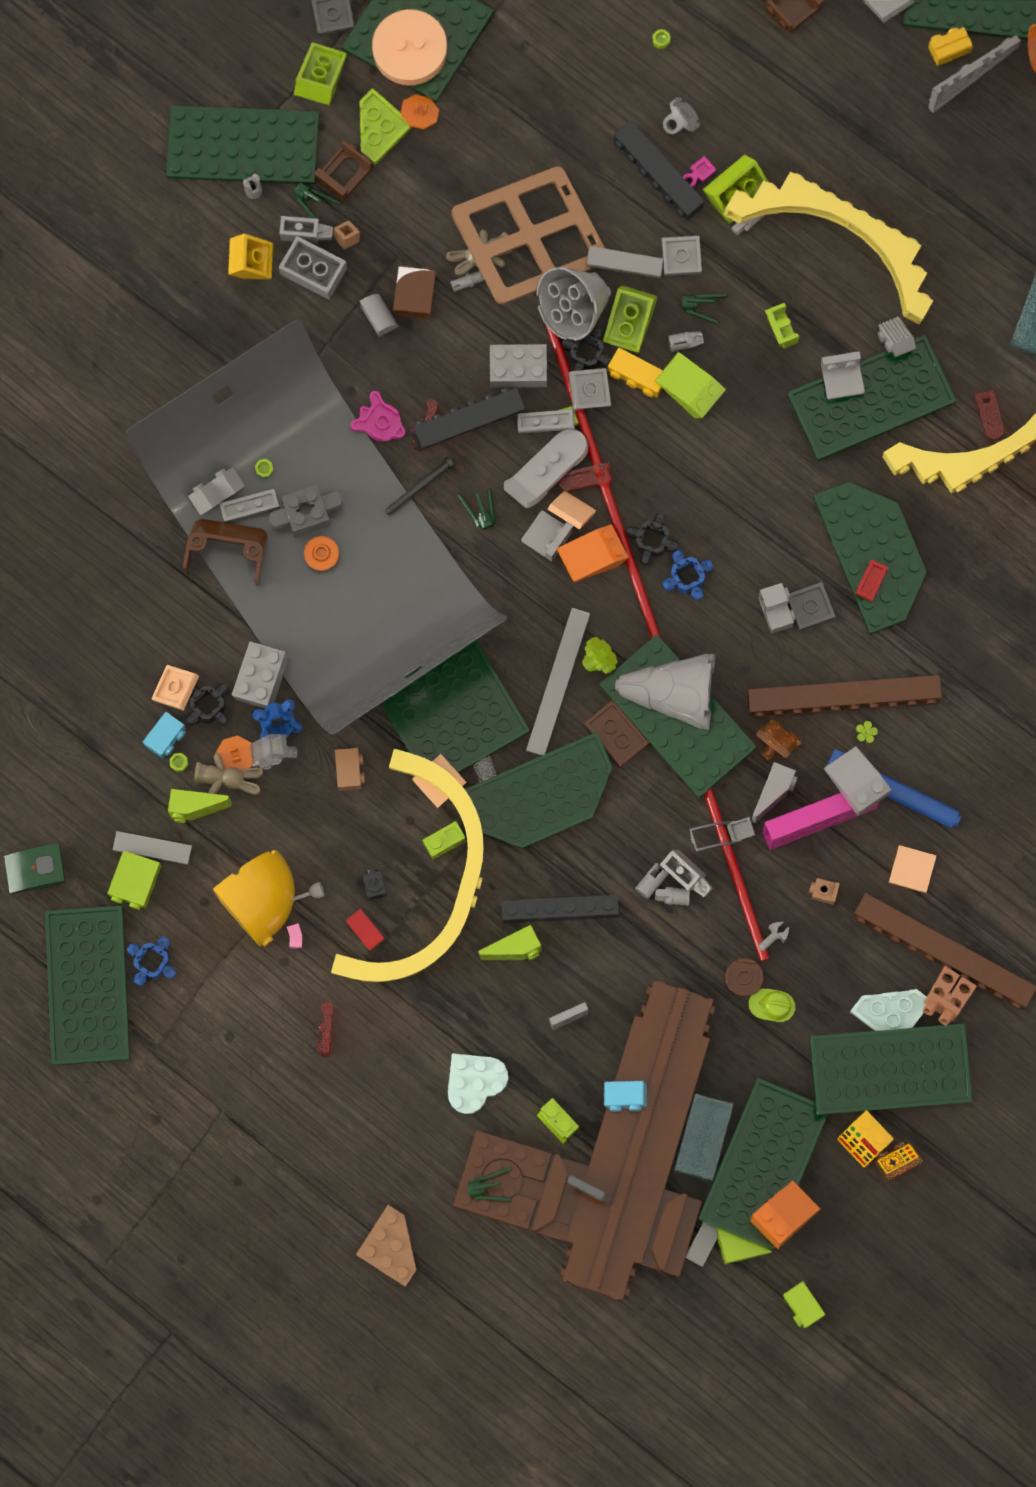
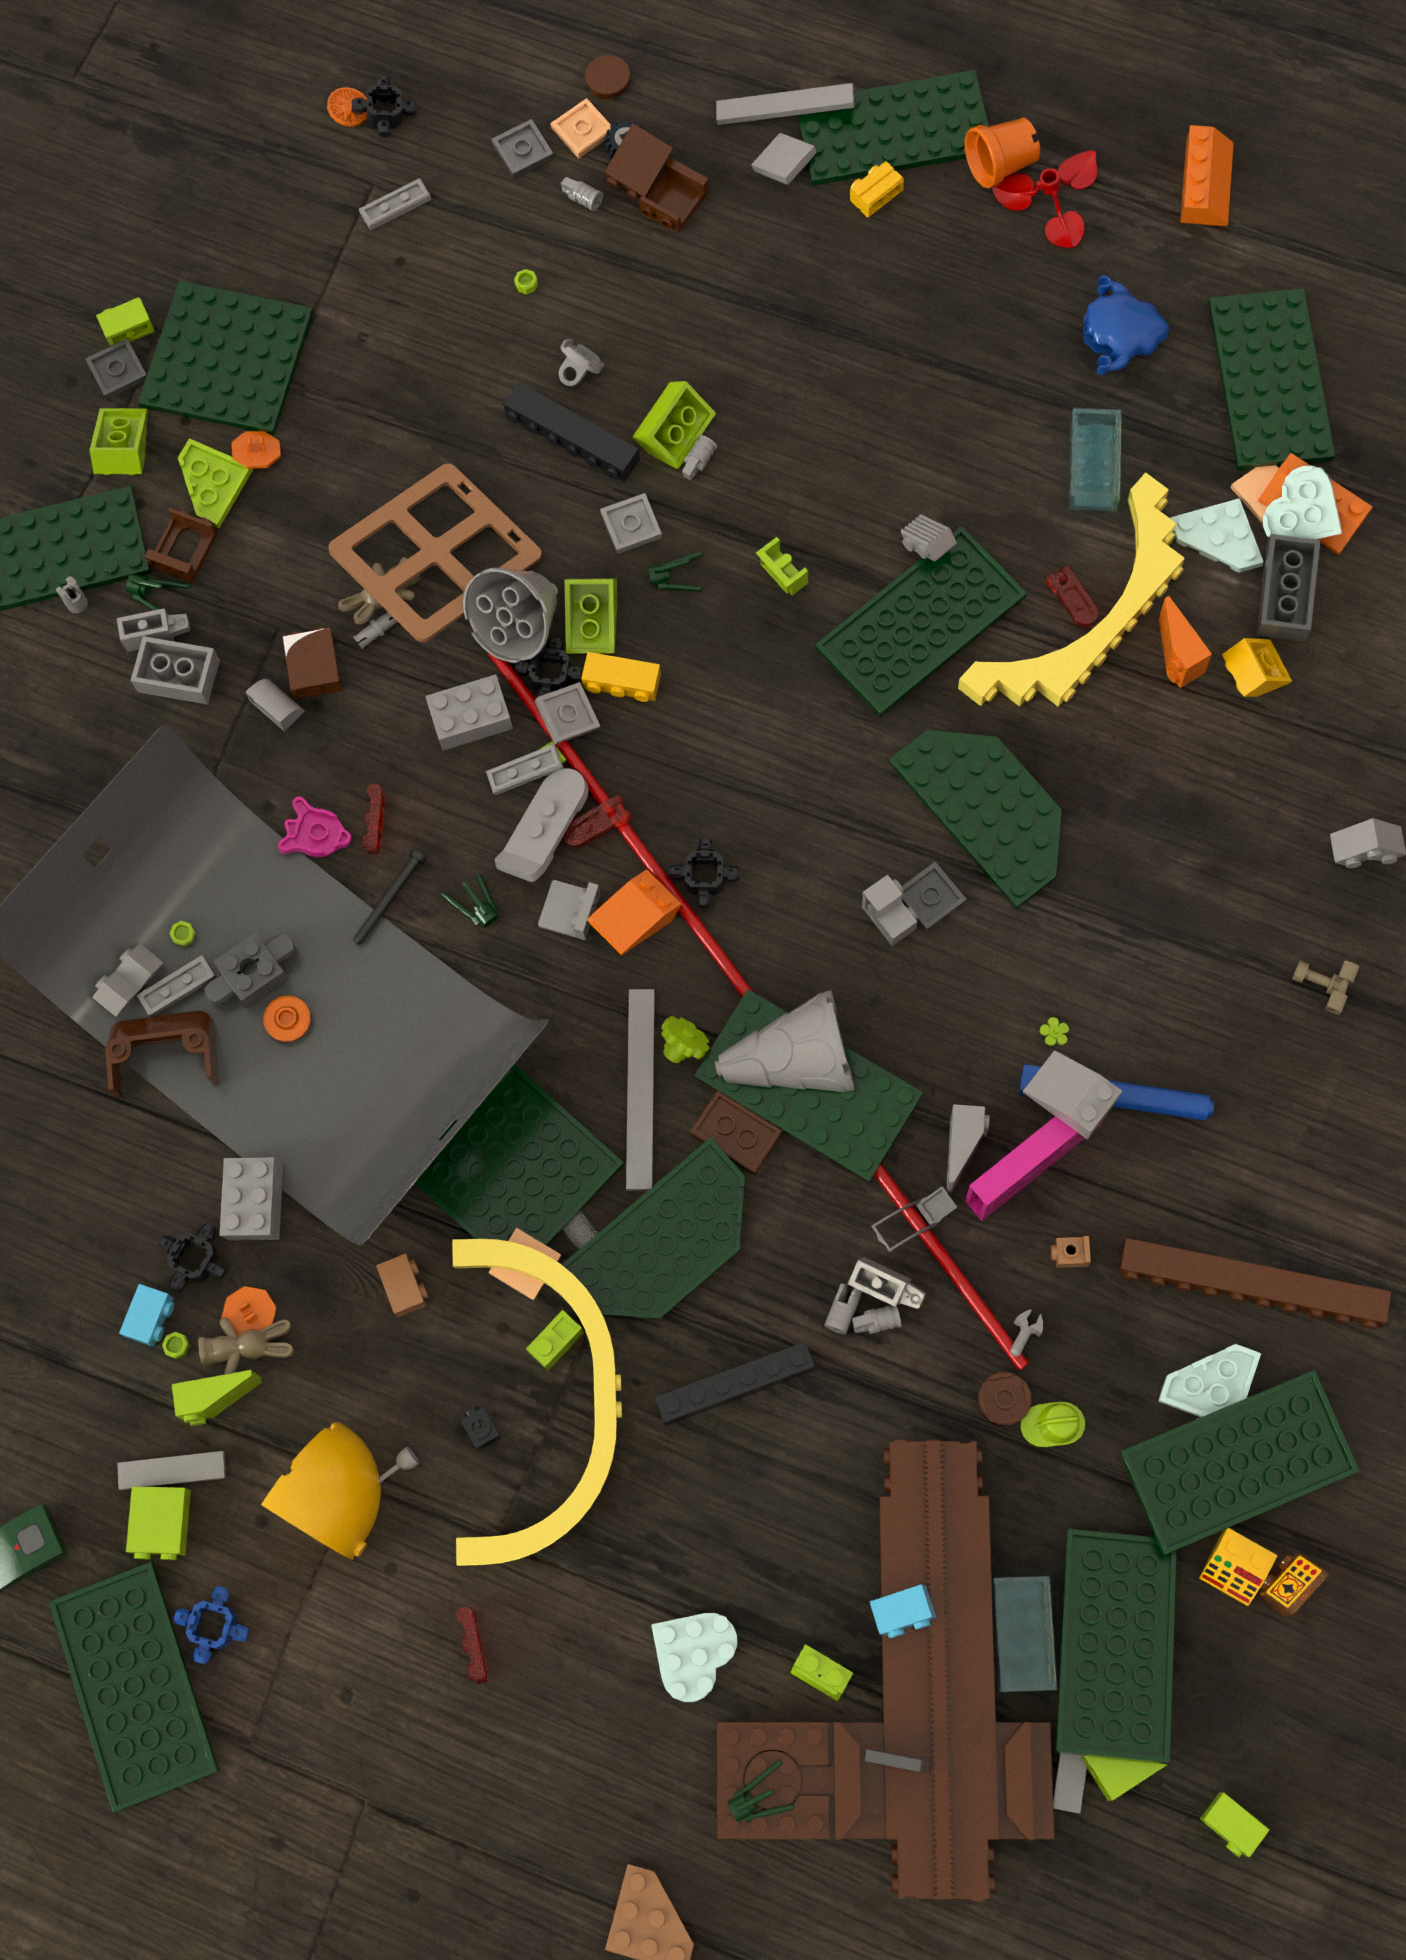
camera: 15 degrees left, 5 degrees down
light nougat tile [152,665,199,711] -> none
yellow slope [228,234,273,279] -> none
clear brick [250,734,297,769] -> none
blue piece [253,699,302,743] -> none
bright pink piece [287,924,303,949] -> none
medium nougat plate [333,220,360,250] -> none
red tile [346,909,385,951] -> none
light nougat brick [372,10,447,85] -> none
black brick [410,387,525,451] -> none
lime slope [478,925,542,960] -> none
light nougat tile [548,491,596,529] -> none
light grey tile [549,1002,588,1030] -> none
light grey tile [586,246,663,278] -> none
lime slope [655,352,726,418] -> none
blue piece [662,550,713,601] -> none
light grey hinge [668,331,704,352] -> none
dark pink plate [683,156,716,188] -> none
light yellow arch [723,172,933,325] -> none
reddish brown brick [747,675,942,718] -> none
orange slope [750,1181,820,1249] -> none
clear orange plate [756,719,802,760] -> none
light grey bracket [821,351,865,400] -> none
red tile [855,559,889,602] -> none
light nougat tile [889,845,936,893] -> none
nougat hips [923,966,977,1026] -> none
light grey wing [928,35,1021,113] -> none

